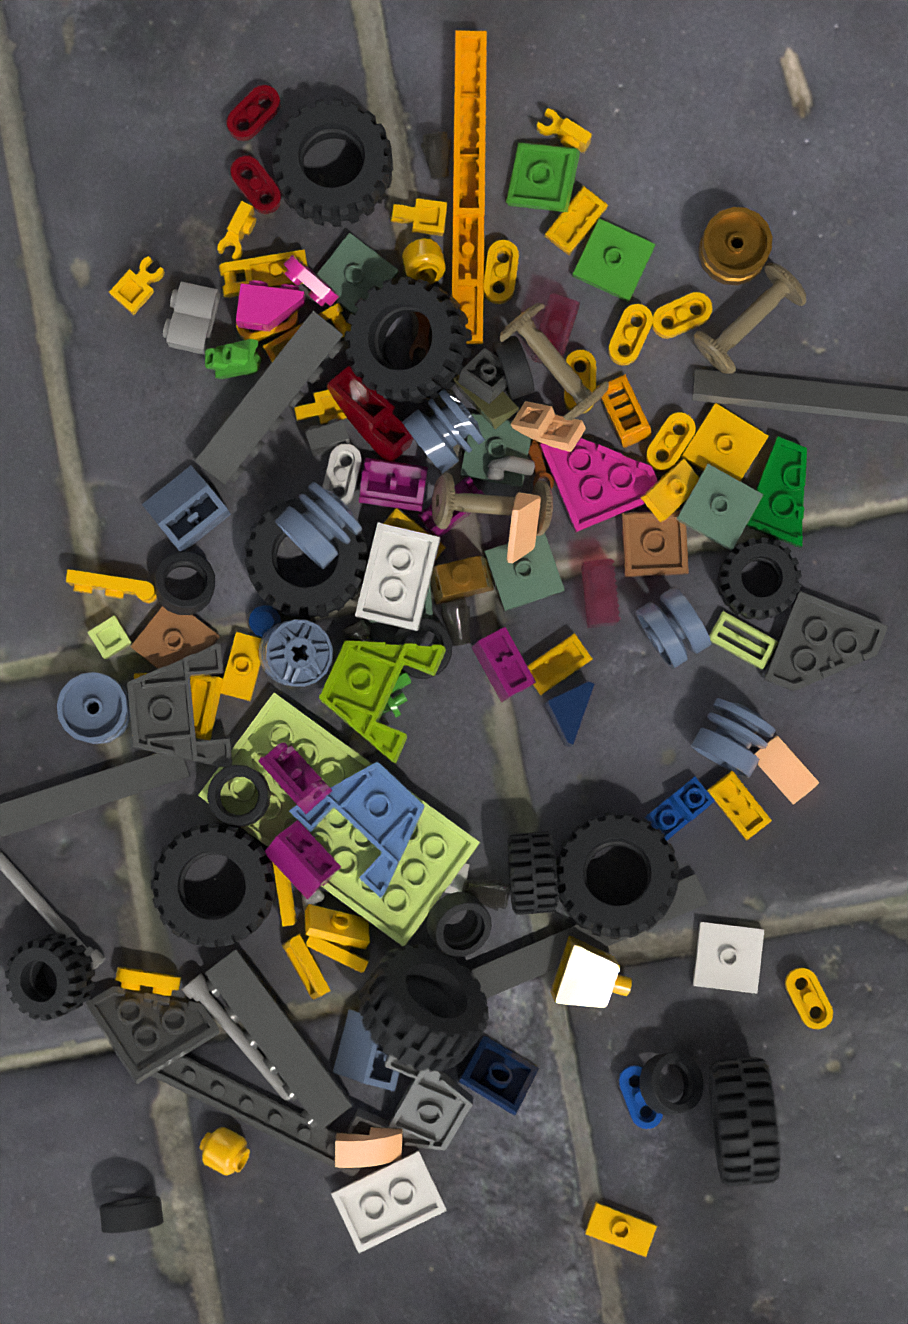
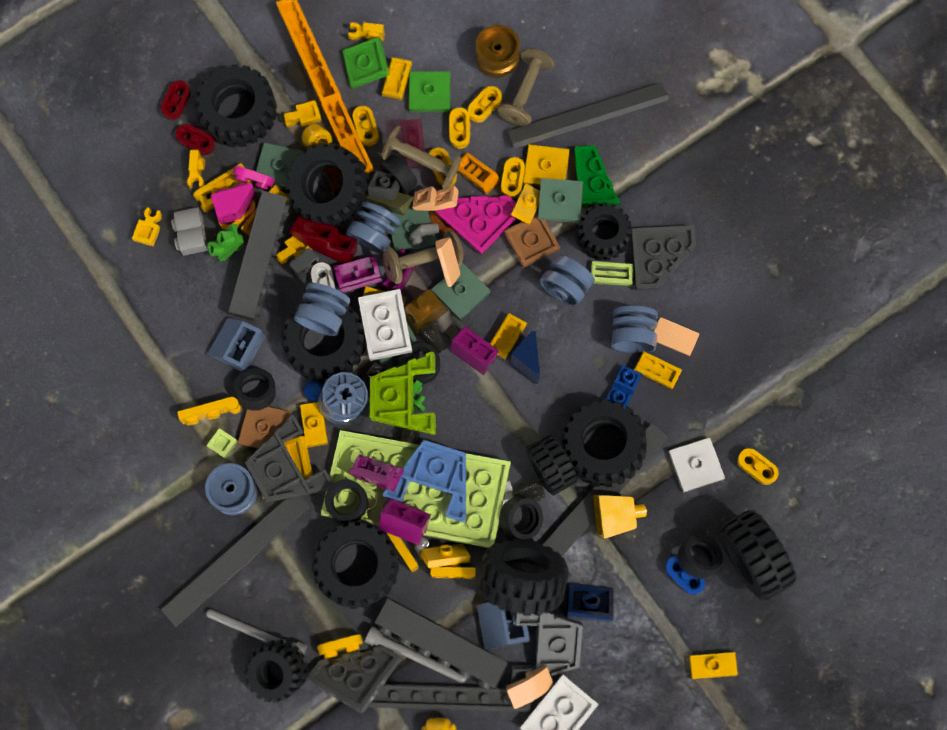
camera: 20 degrees left, 10 degrees down
yellow tile [282,934,331,1000] -> none
clear pink brick [581,558,621,628] -> none

